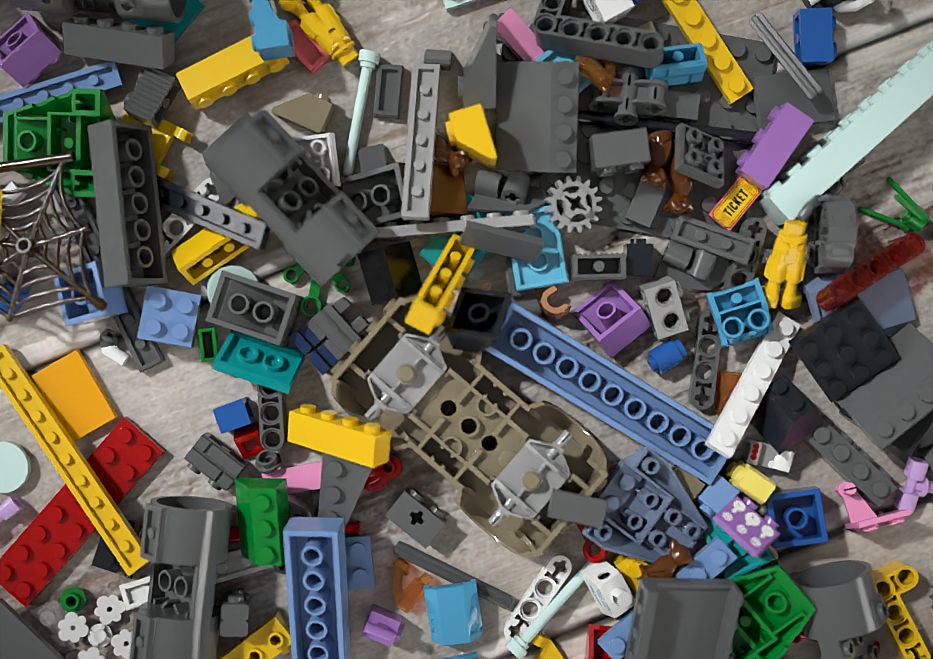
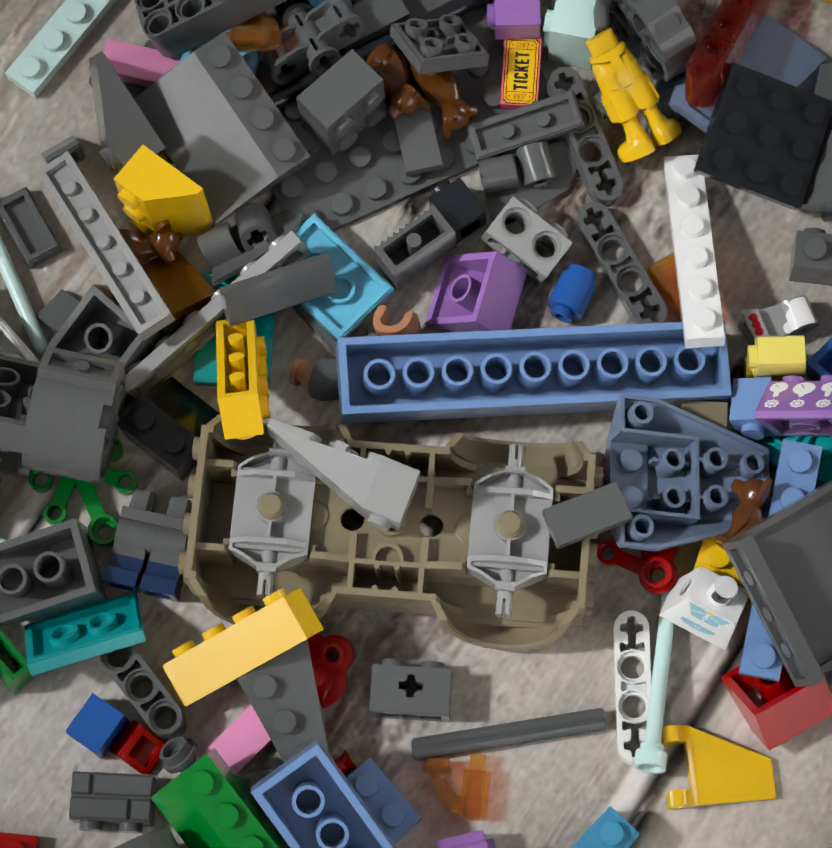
camera: 30 degrees left, 15 degrees down
dark azure slope [424,579,483,646] -> none
black slope [445,287,513,353] -> none
light grey gear [544,176,602,234] -> none
dark azure slope [706,278,774,348] -> none
black slope [750,374,823,455] -> none
none -> light grey wedge [267,418,420,532]

